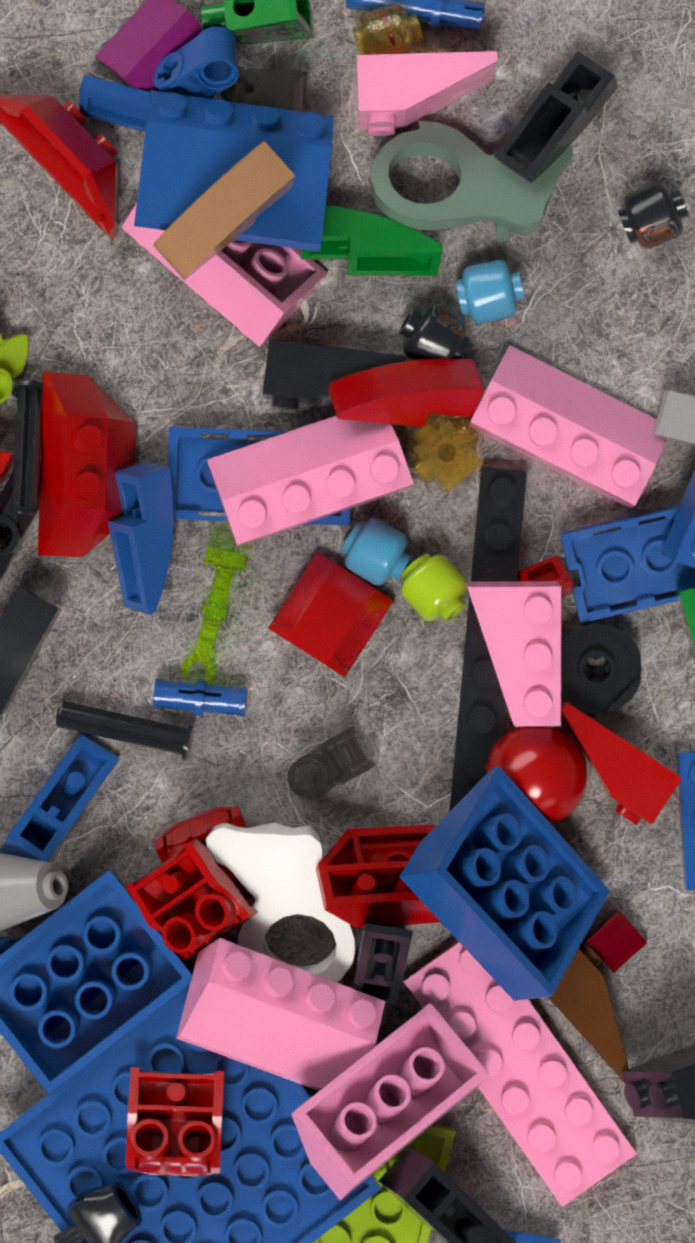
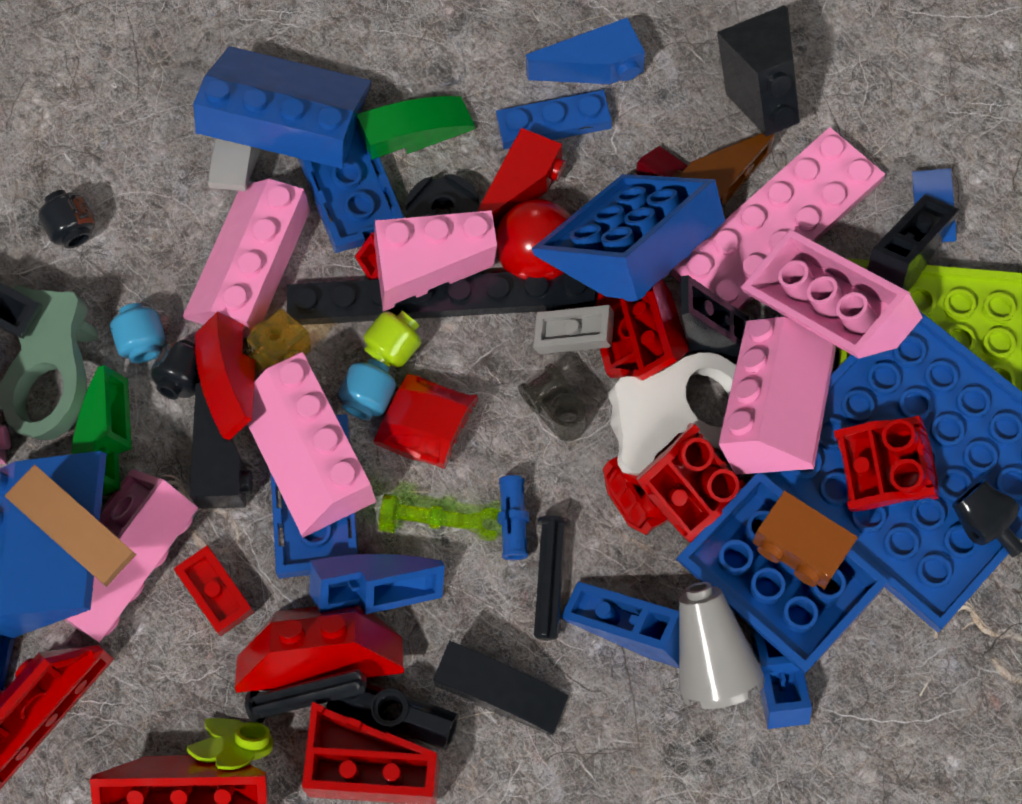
camera: 95 degrees left, 20 degrees down
none -> red plate [173,545,255,637]
none -> light grey plate [533,305,615,354]
none -> dark orange brick [752,490,858,589]

